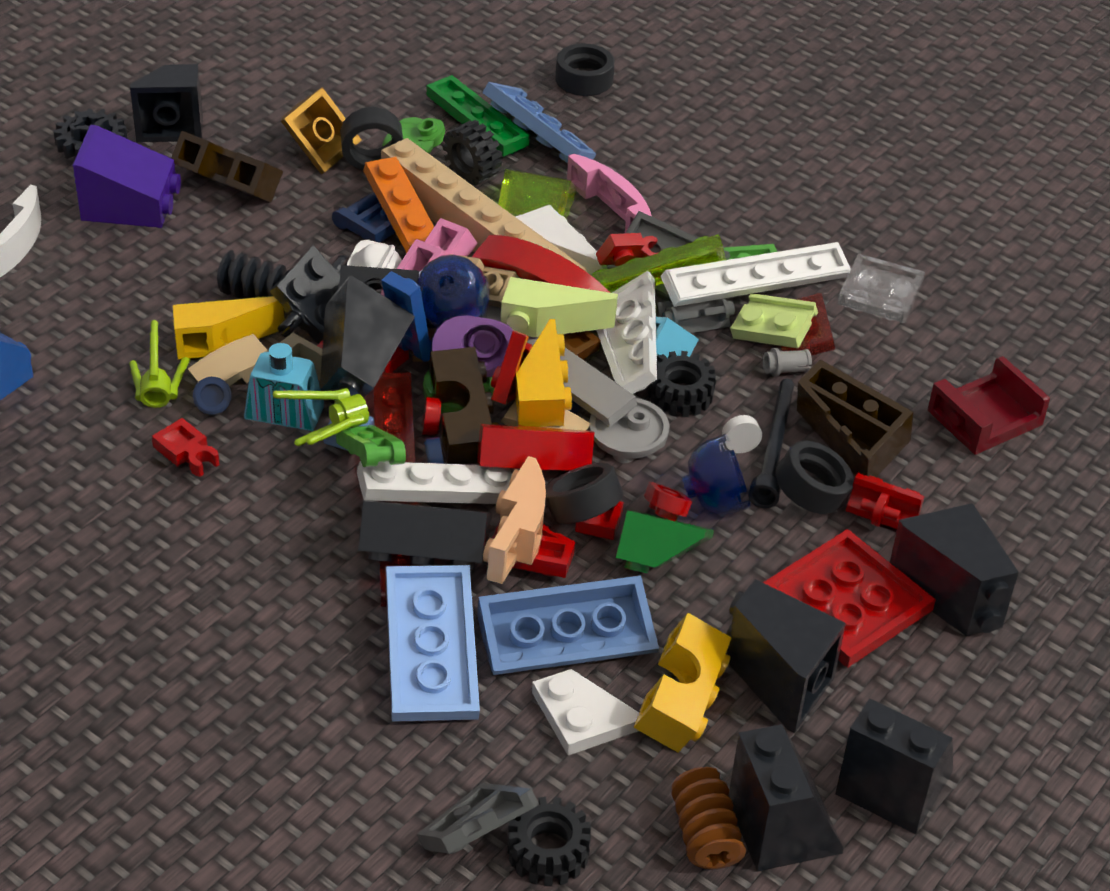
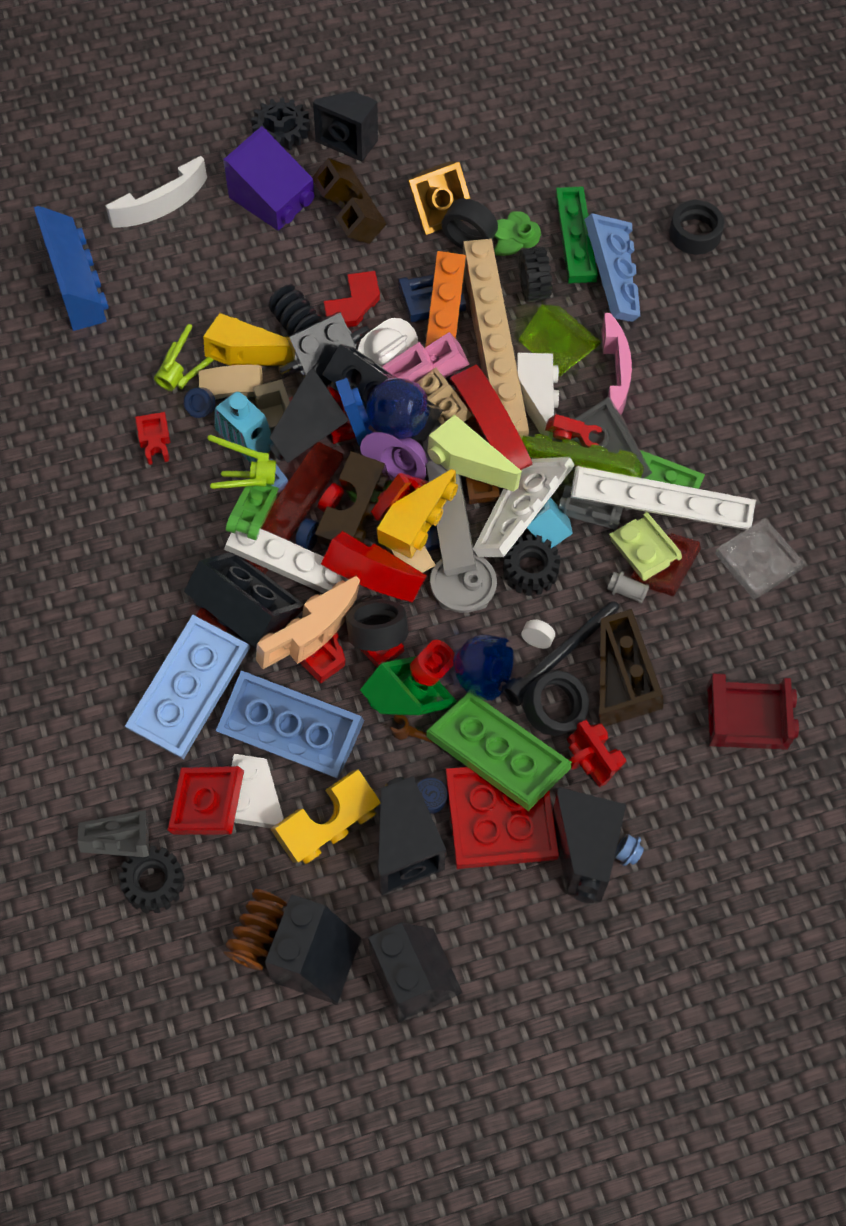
camera: 35 degrees right, 20 degrees up
none -> red plate [167,766,244,835]
none -> red tile [324,271,380,327]
none -> reddish brown hand [390,715,434,744]
none -> bright green tile [427,691,572,811]

